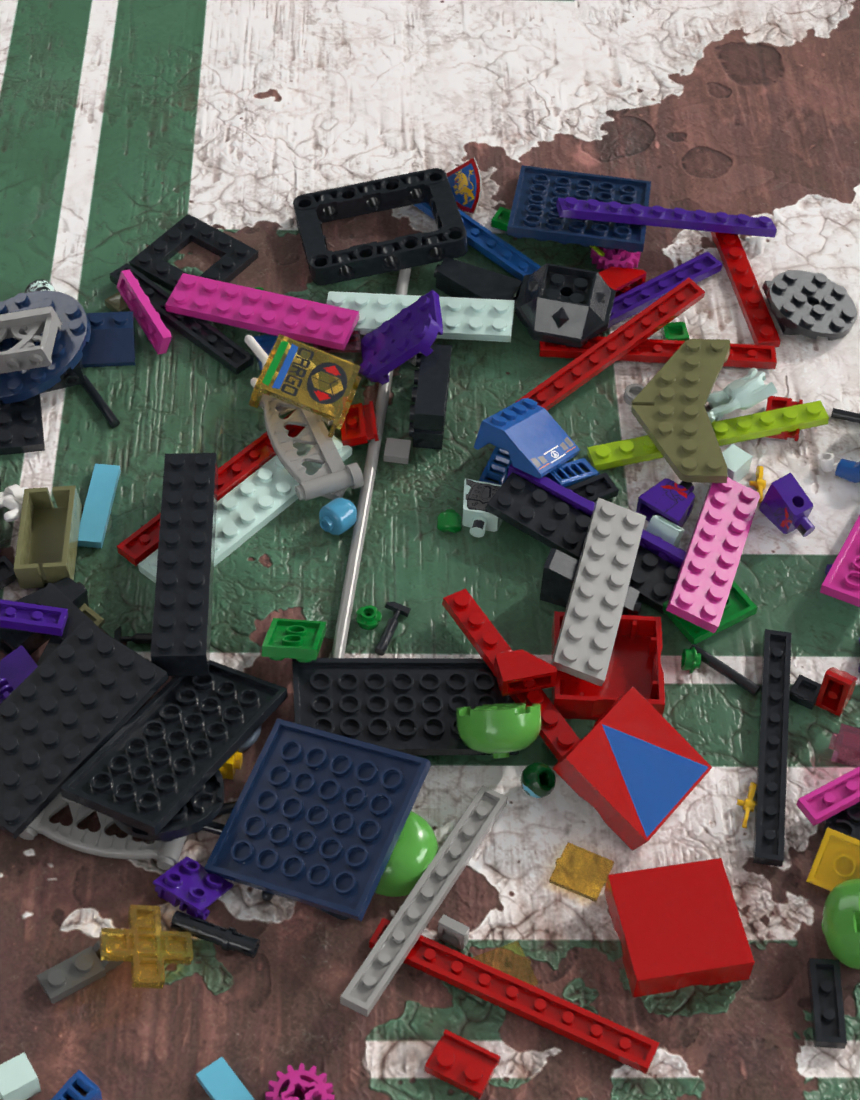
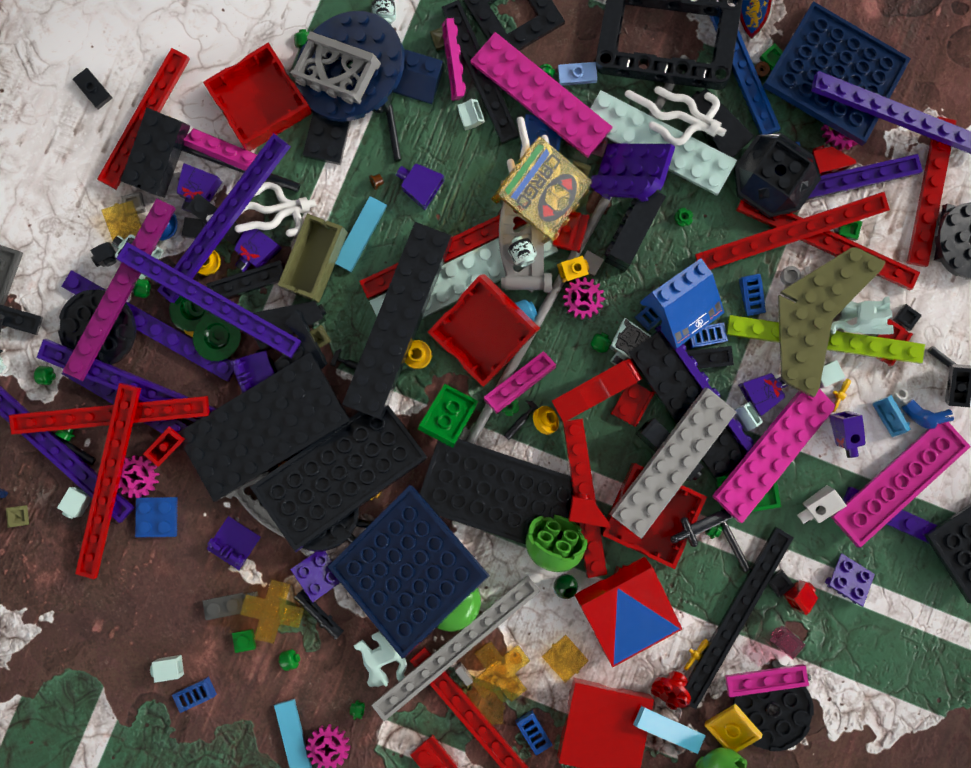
camera: 20 degrees right, 35 degrees up
none -> dark purple hinge [207,516,261,570]
none -> green plate [232,629,256,653]
none -> green piece [279,649,300,671]
none -> green plate [350,700,365,720]
none -> light aqua animal [353,631,407,687]
none -> reddish brown piece [369,174,384,190]
none -> dark purple torso [396,164,445,210]
none -> yellow plate [405,340,432,369]
none -> red tile [428,274,541,387]
none -> light aqua piece [457,99,485,131]
none -> clear yellow plate [472,641,530,702]
none -> dark pink plate [484,351,556,414]
none -> light aqua head [508,236,537,267]
none -> blue slope [515,710,553,755]
none -> yellow plate [533,406,559,435]
none -> red tile [552,359,642,423]
none -> yellow brick [557,256,589,283]
none -> light blue plate [558,62,597,86]
none -> dark pink gear [562,277,605,320]
none -> red plate [611,383,654,427]
none -> white plant [625,86,727,146]
none -> medium azure tile [633,706,705,754]
none -> red plate [651,671,691,710]
none -> black sword [670,509,733,547]
none -> green plate [674,208,693,227]
none -> blue slope [739,274,766,317]
none -> reddish brown piece [755,61,770,78]
none -> white torso [797,485,847,525]
none -> dark azure plate [873,395,911,437]
none -> black tile [893,304,922,331]

